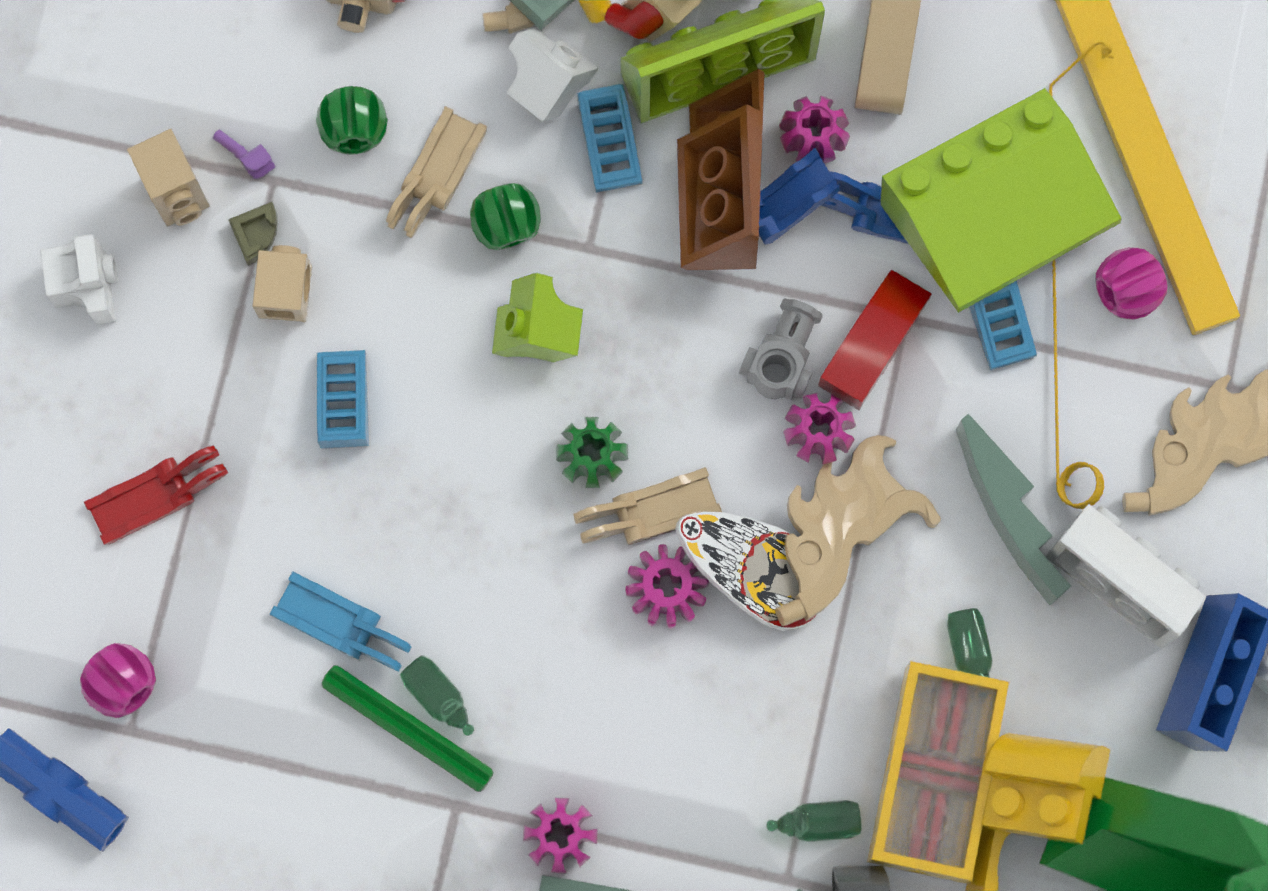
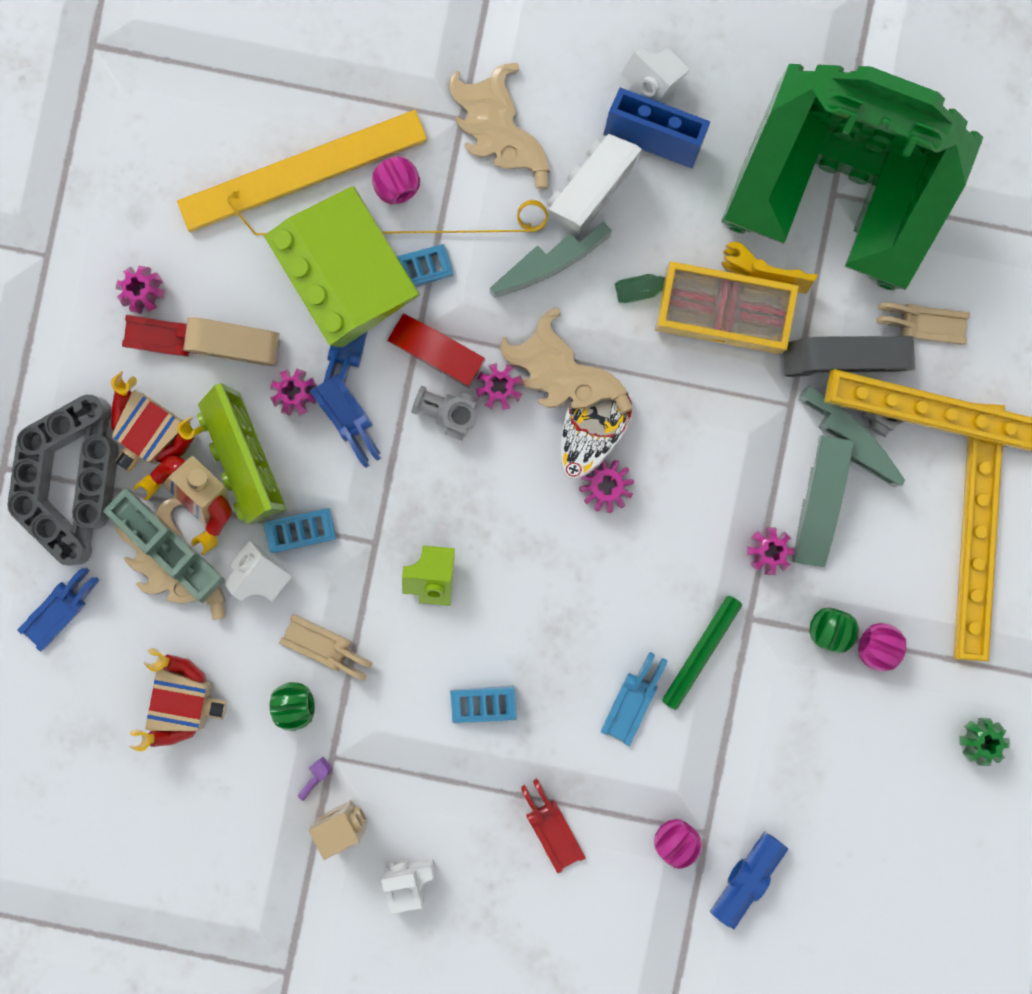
camera: 95 degrees left, 10 degrees up
olive tile [228,201,278,266] -> none
tan brick [252,245,312,322] -> none
clear green piece [400,655,474,736] -> none
green piece [470,183,541,250] -> none
green piece [556,417,628,488] -> none
tan arm [573,467,722,545] -> none
dark orange slope [677,69,765,271] -> none
clear green piece [766,800,861,842] -> none
yellow brick [981,733,1110,844] -> none

